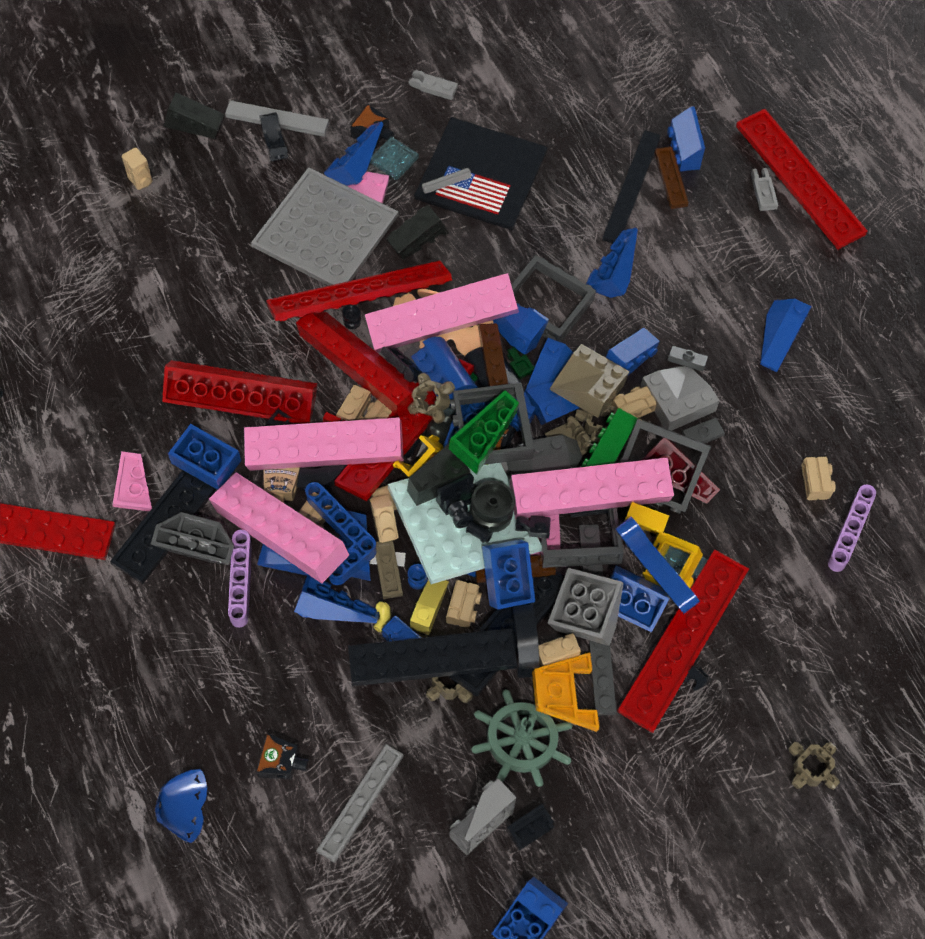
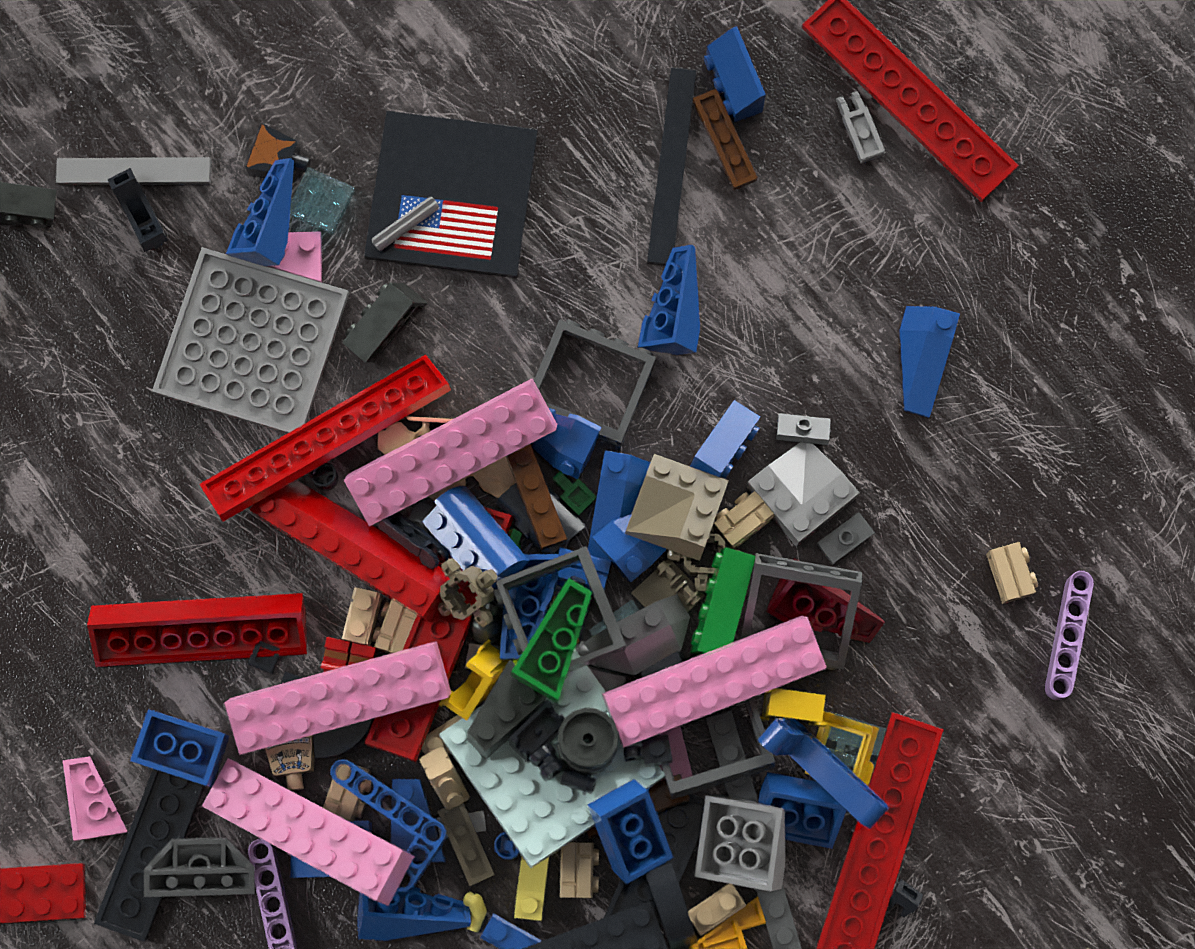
camera: 10 degrees left, 15 degrees up
light grey hinge [408,70,458,100] -> none

